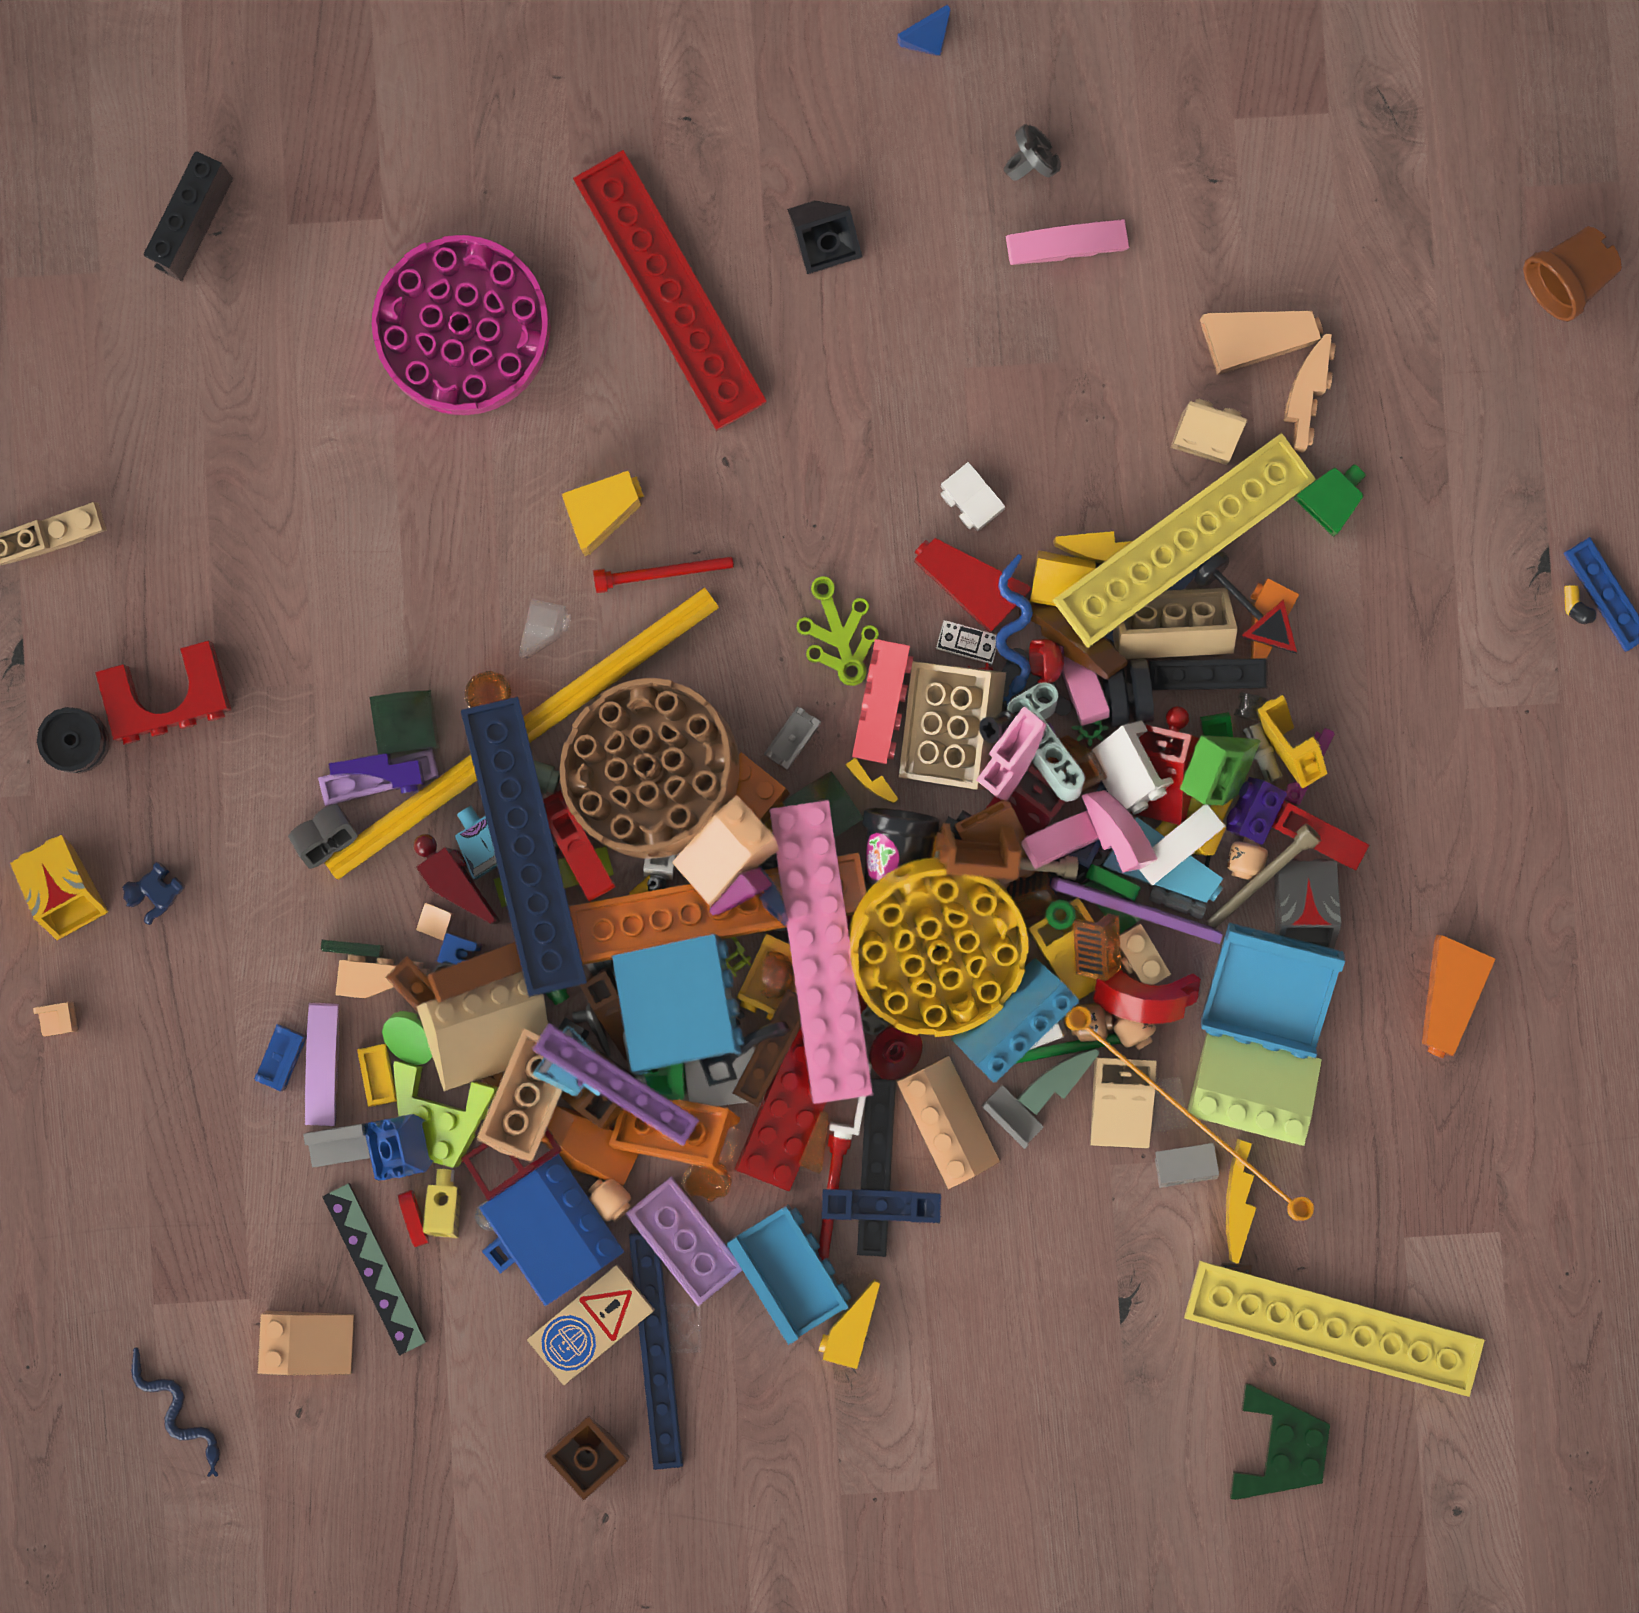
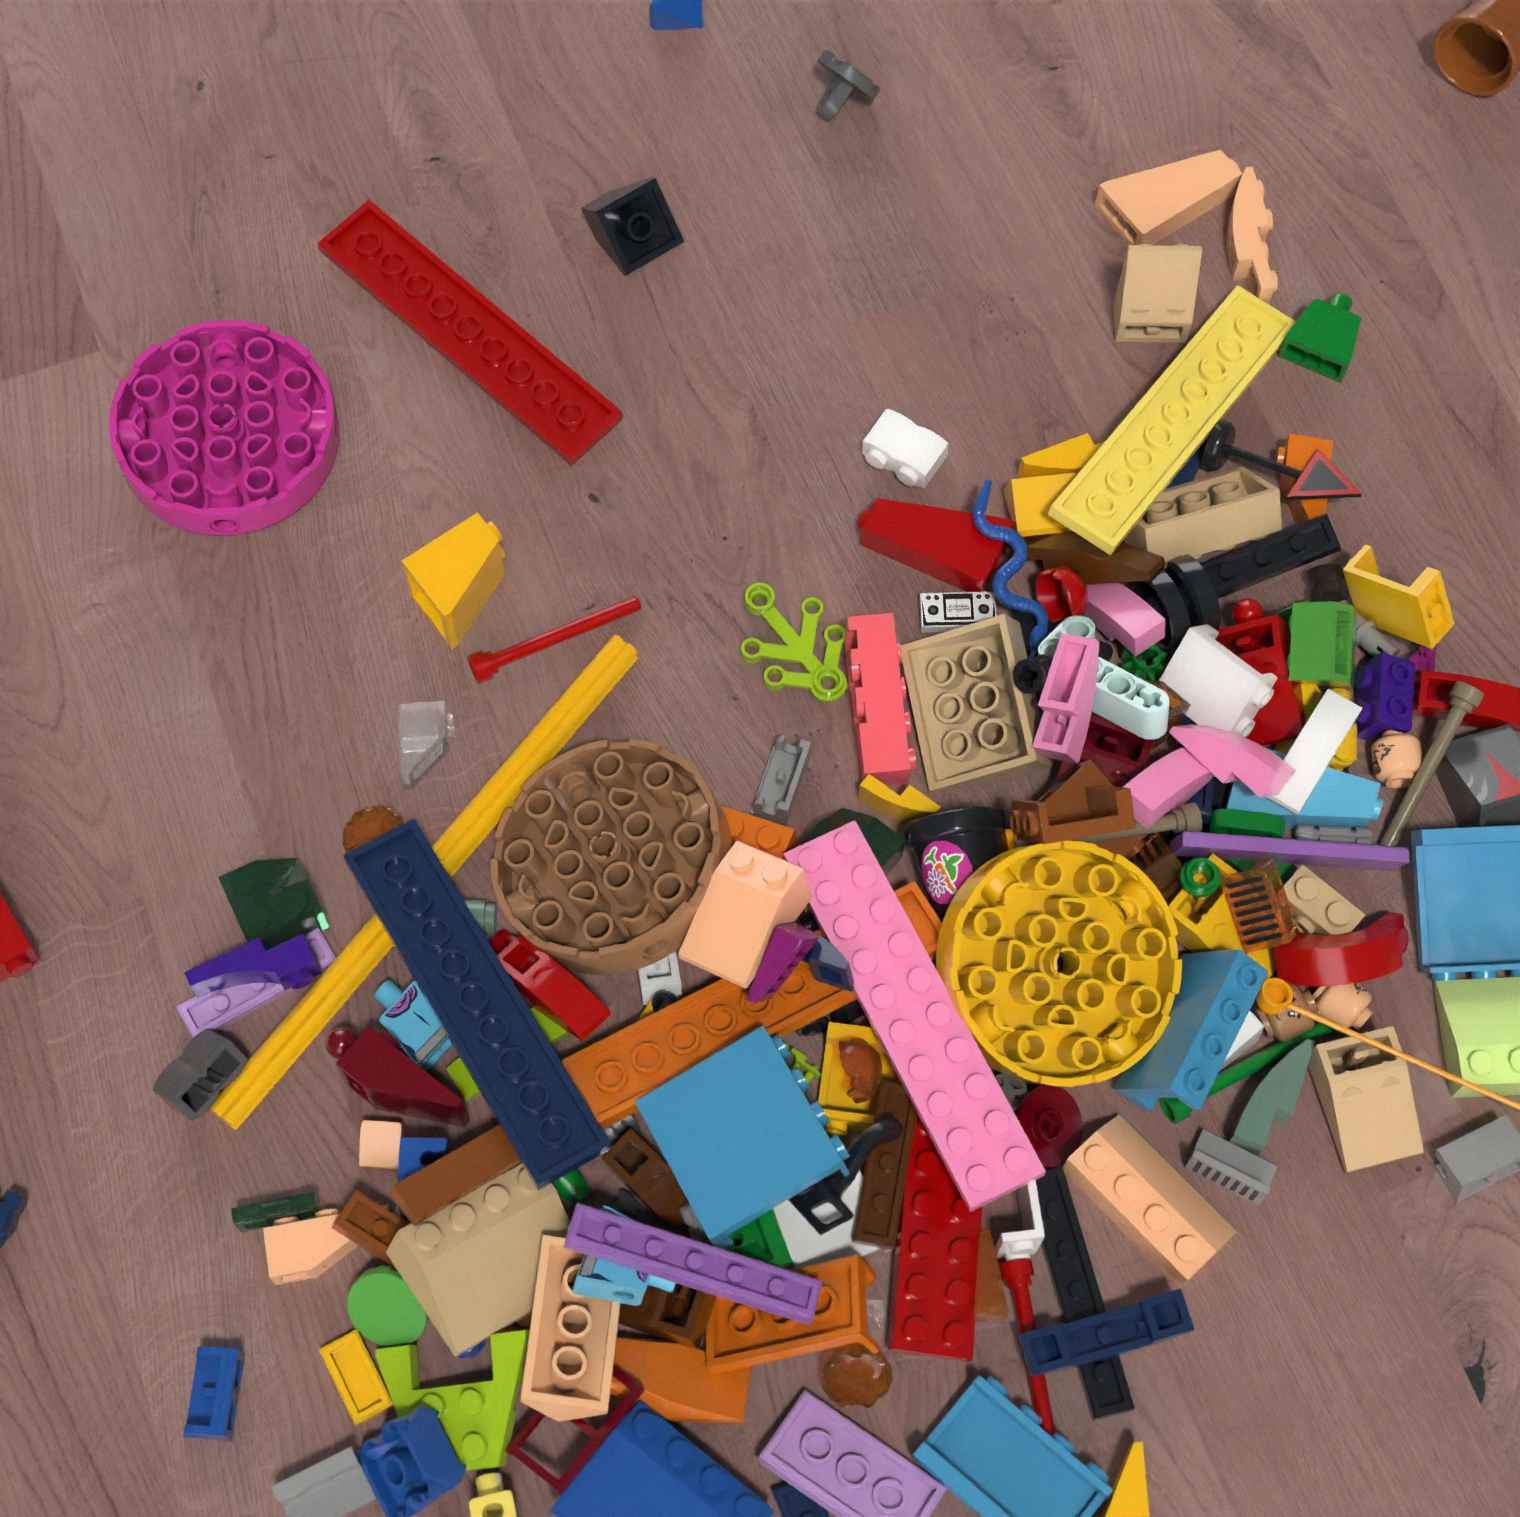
camera: 20 degrees left, 20 degrees down
lavender slope [305,1003,339,1126] -> none
light nougat head [588,1179,631,1222] -> none
bright pink slope [1006,220,1129,265] -> none

